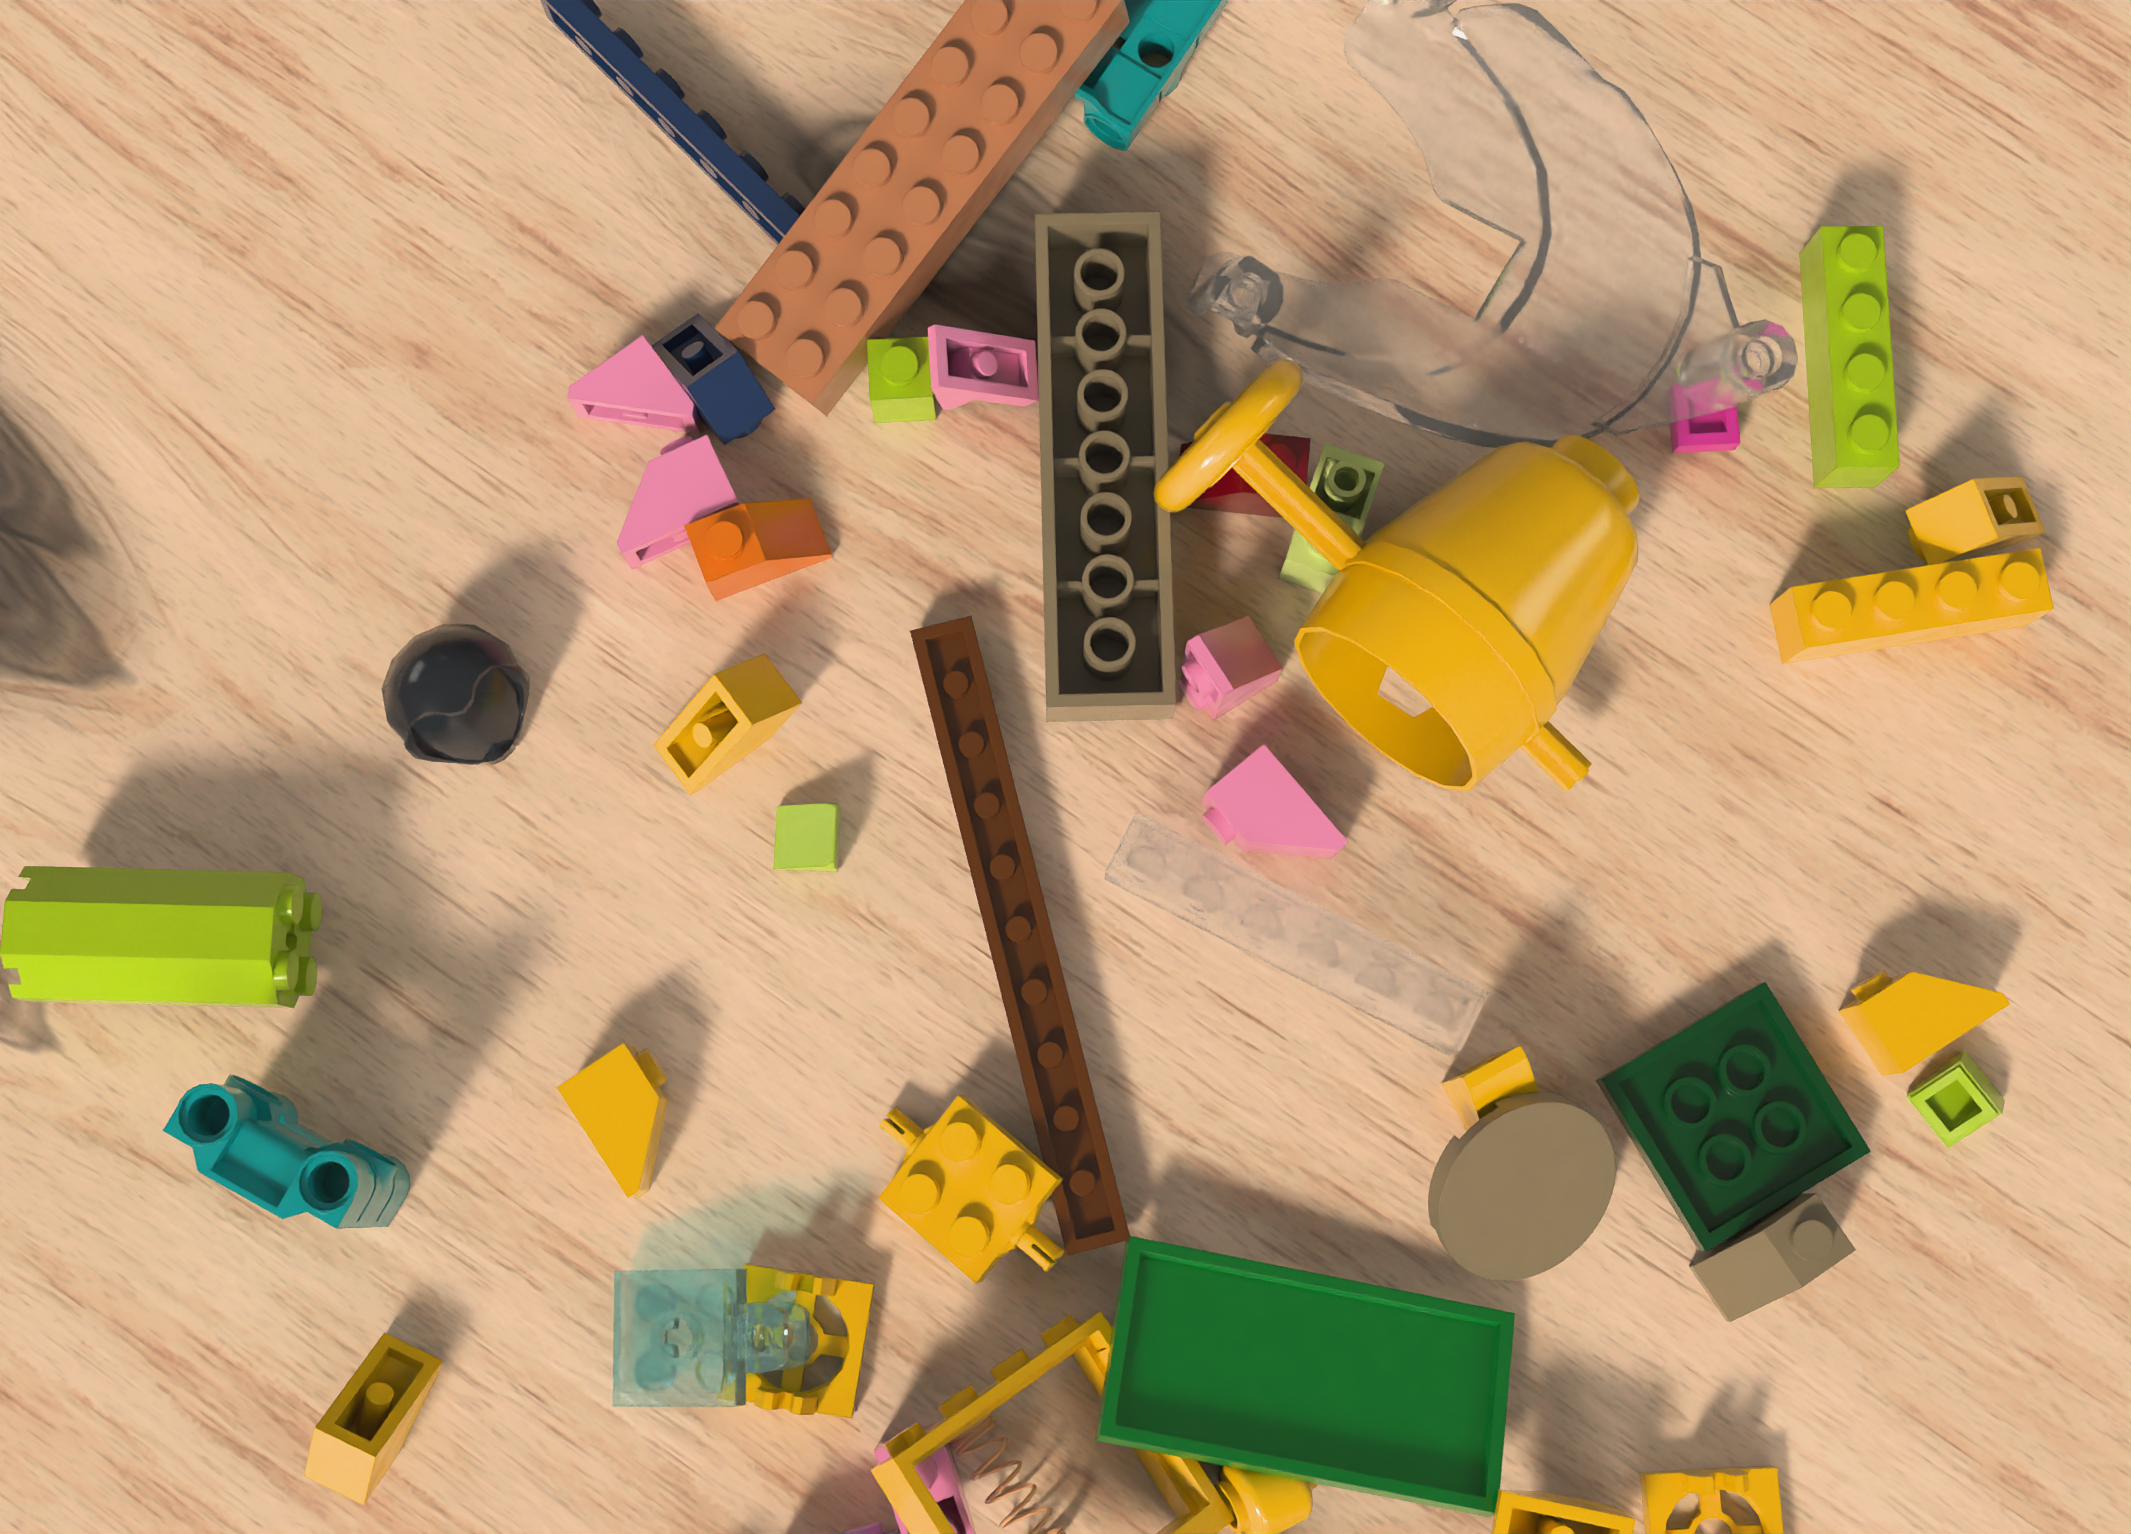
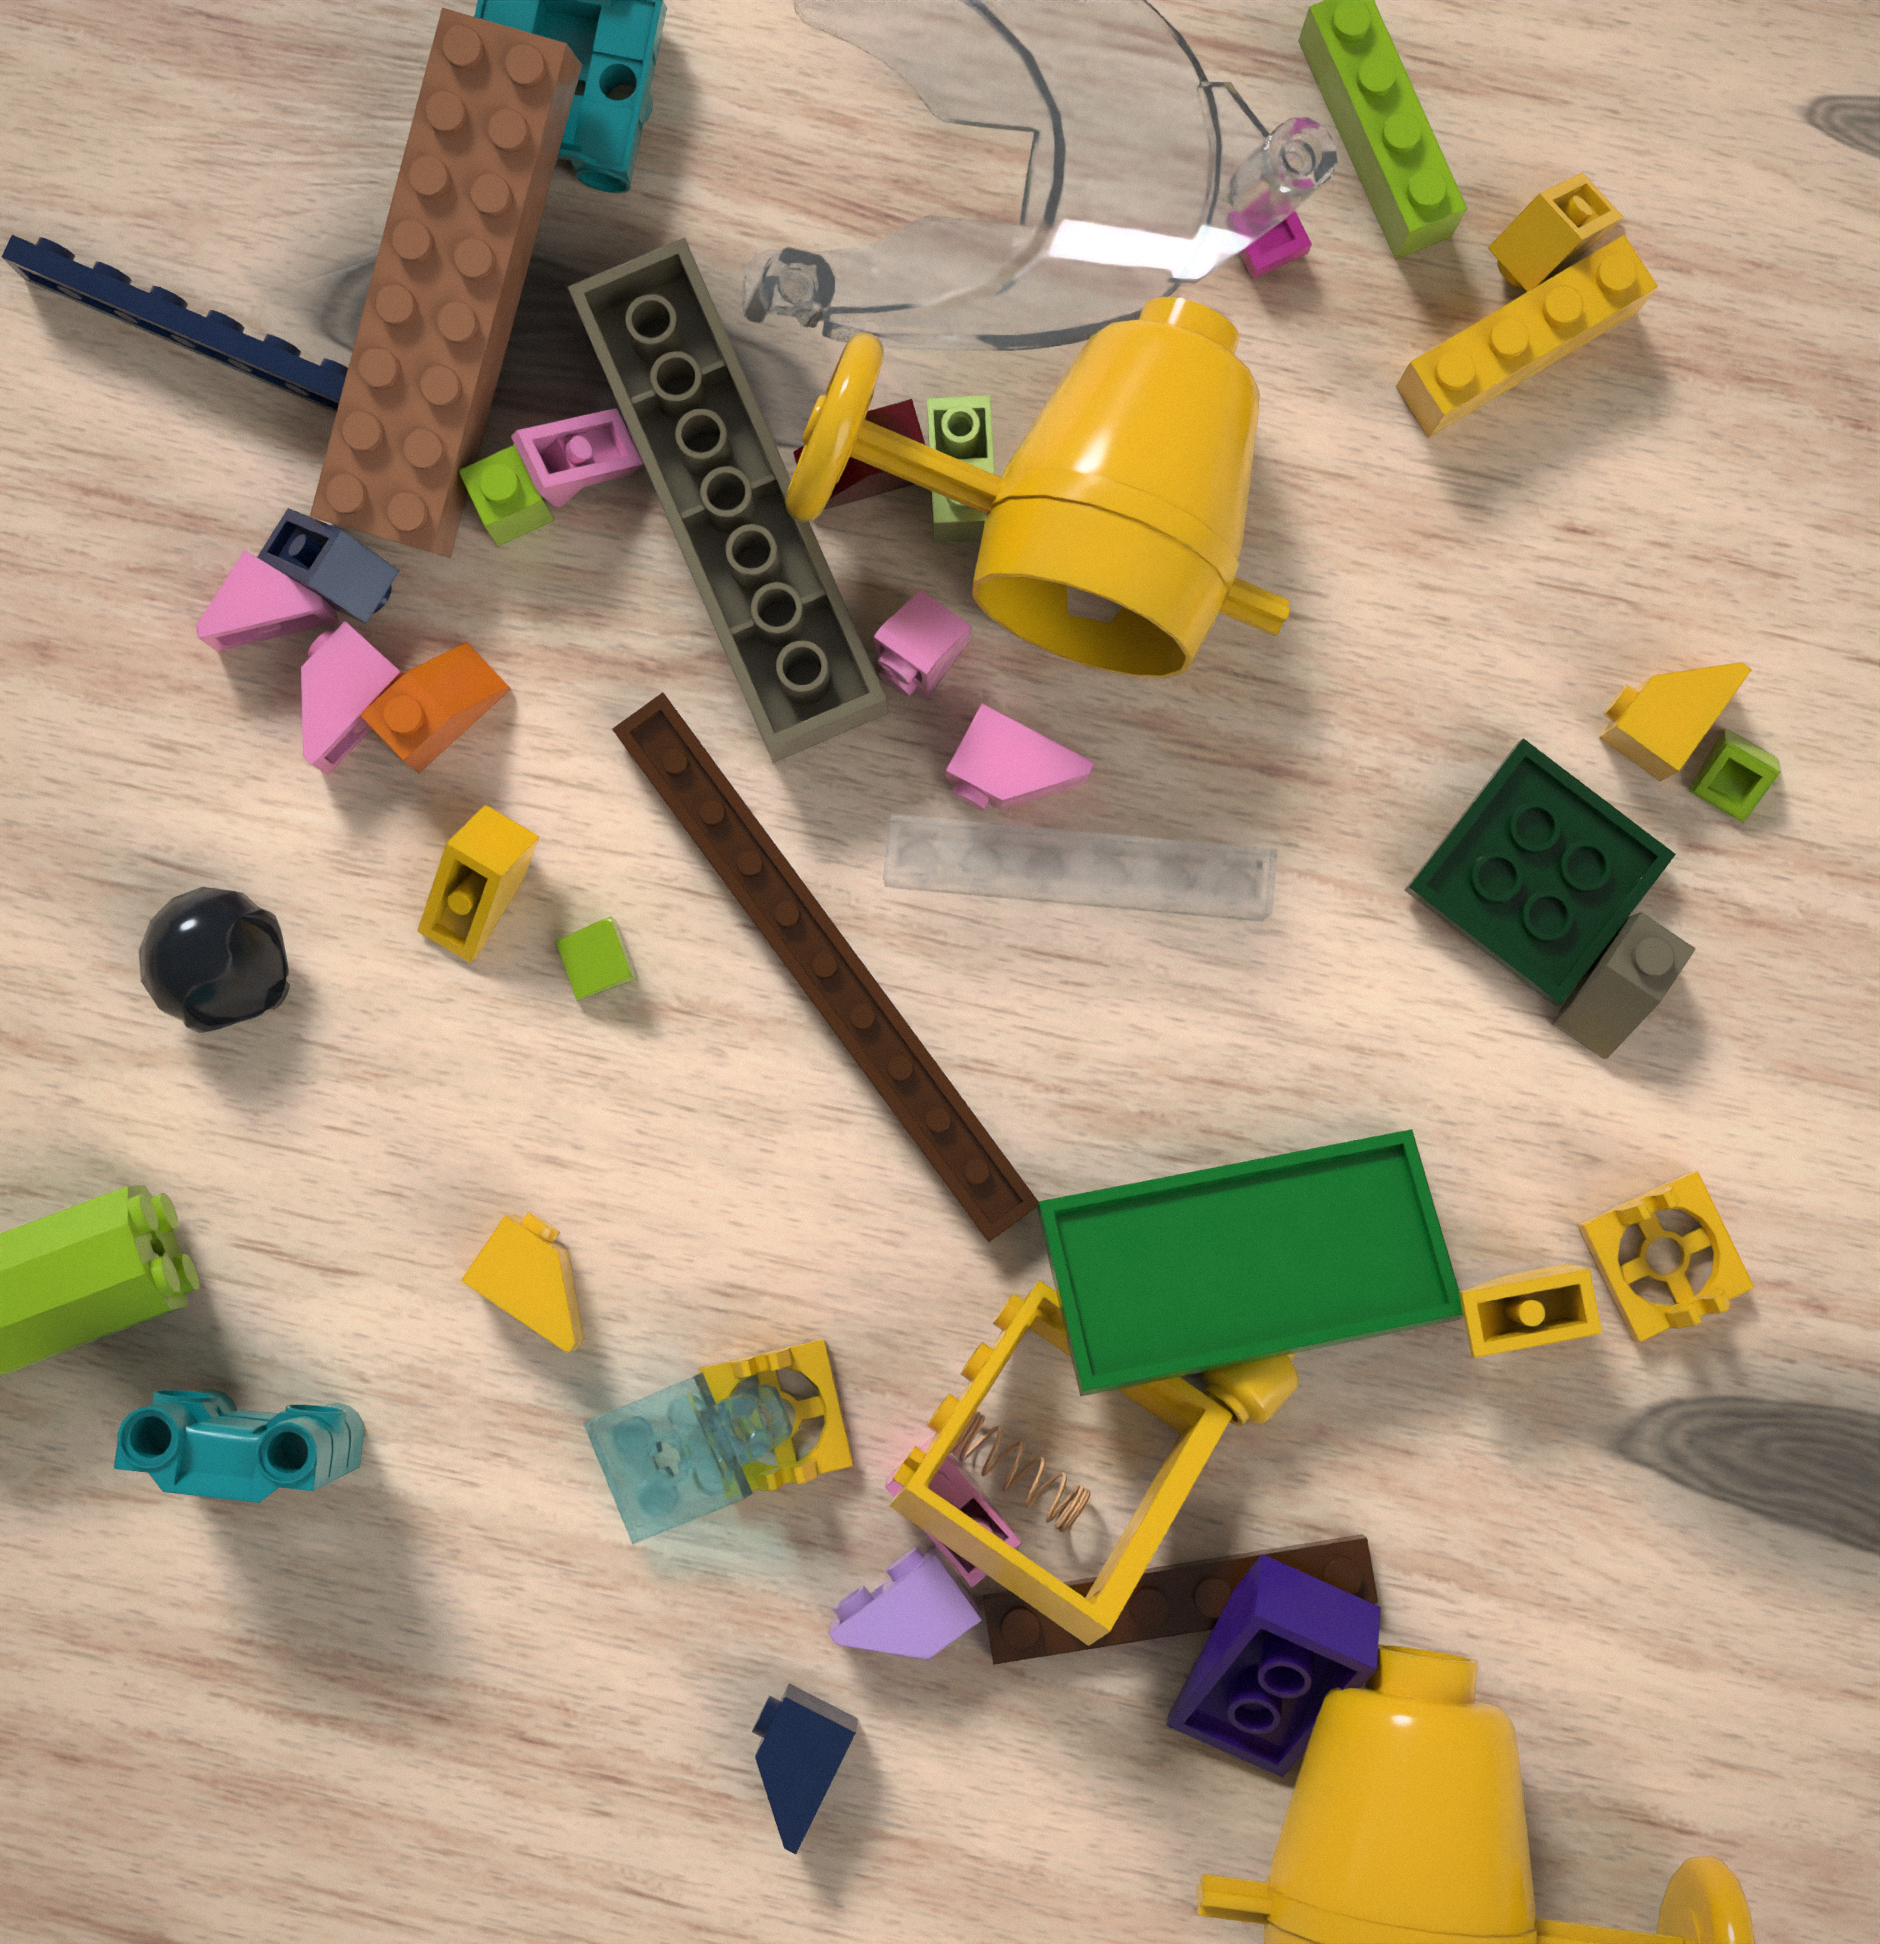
camera: 20 degrees left, 5 degrees up
yellow slope [304,1333,443,1505] -> none
yellow plate [878,1095,1064,1284] -> none
dark tan tile [1428,1092,1616,1281] -> none
yellow slope [1441,1045,1539,1130] -> none

